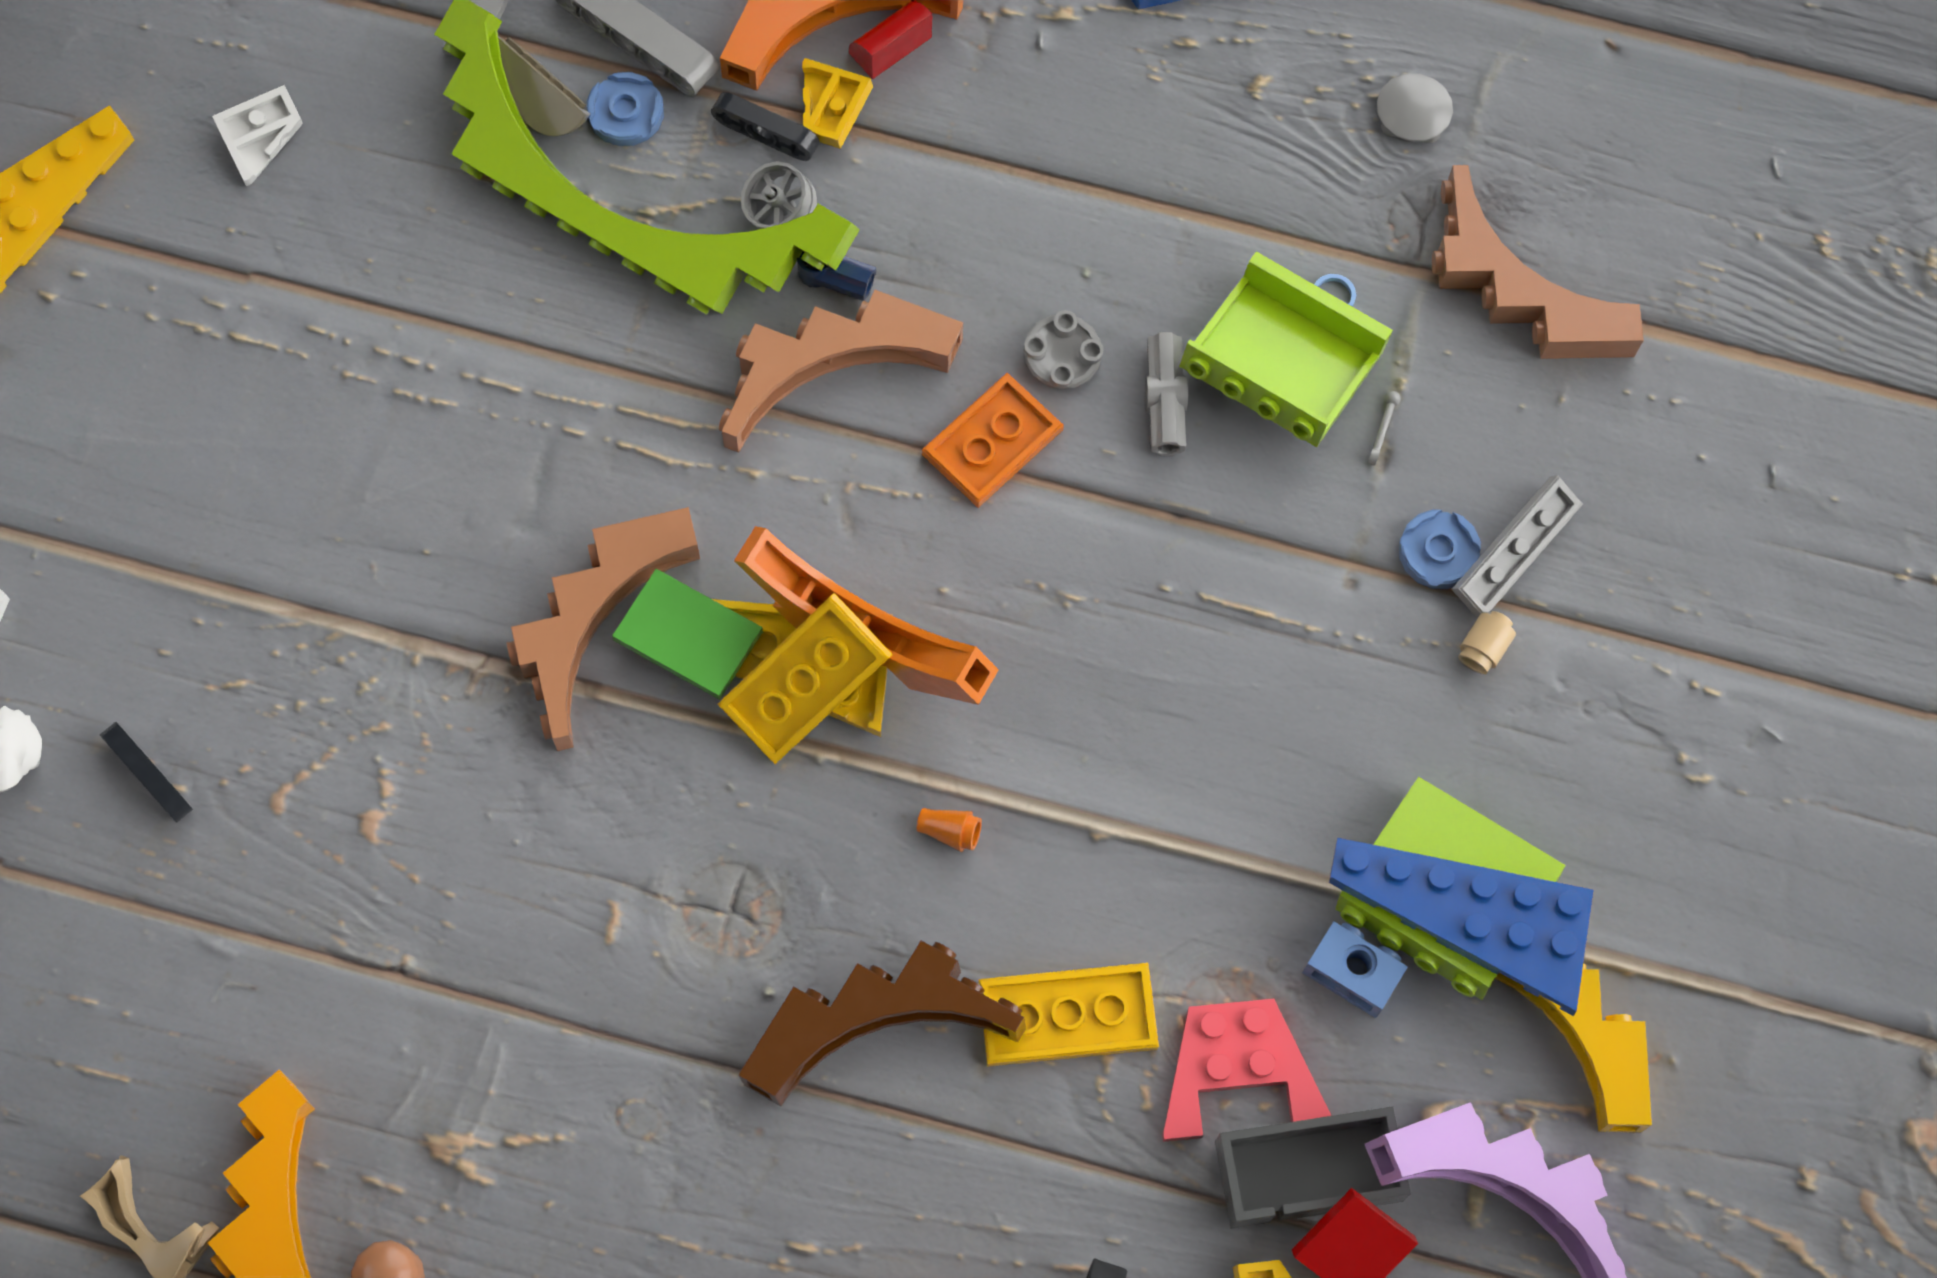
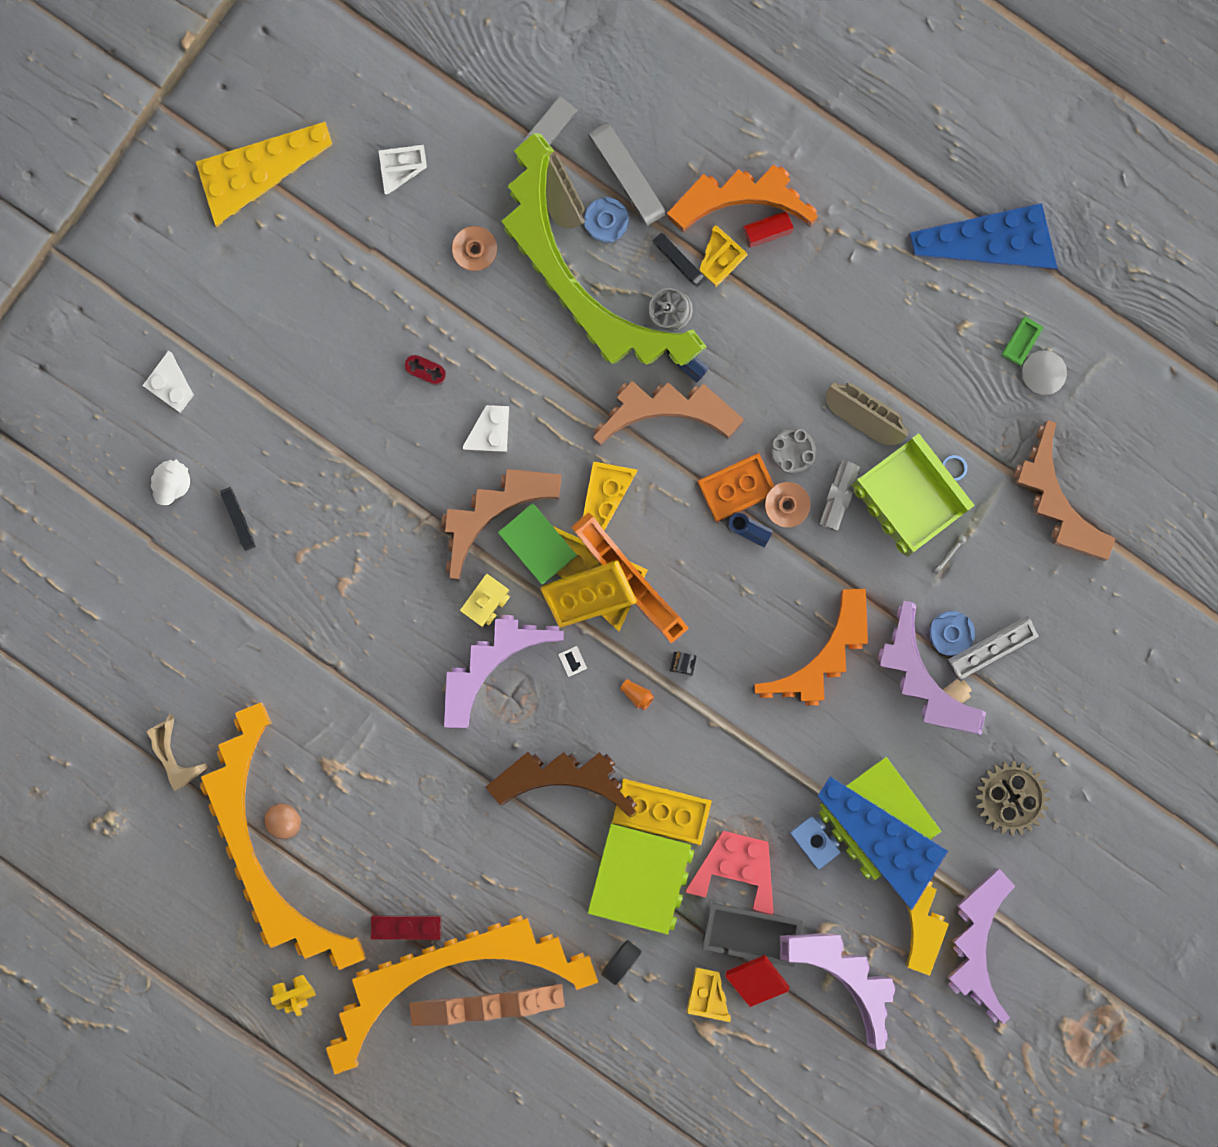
camera: 20 degrees right, 15 degrees up
none -> dark red beam [405,355,446,386]
none -> lavender arch [444,615,564,728]
none -> nougat dish [452,226,497,271]
none -> light yellow brick [460,574,510,628]
none -> white wing [463,405,509,452]
none -> white sticker [558,646,587,677]
none -> yellow wing [583,461,638,531]
none -> lime panel [588,823,694,935]
none -> black leg [670,651,697,676]
none -> dark blue piece [727,513,773,548]
none -> orange arch [754,589,868,706]
none -> nougat dish [765,482,811,528]
none -> dark tan brick [826,382,908,445]
none -> lavender arch [878,601,986,735]
none -> lavender arch [947,868,1015,1024]
none -> dark tan gear [975,761,1051,836]
none -> bright green tile [1001,316,1044,367]

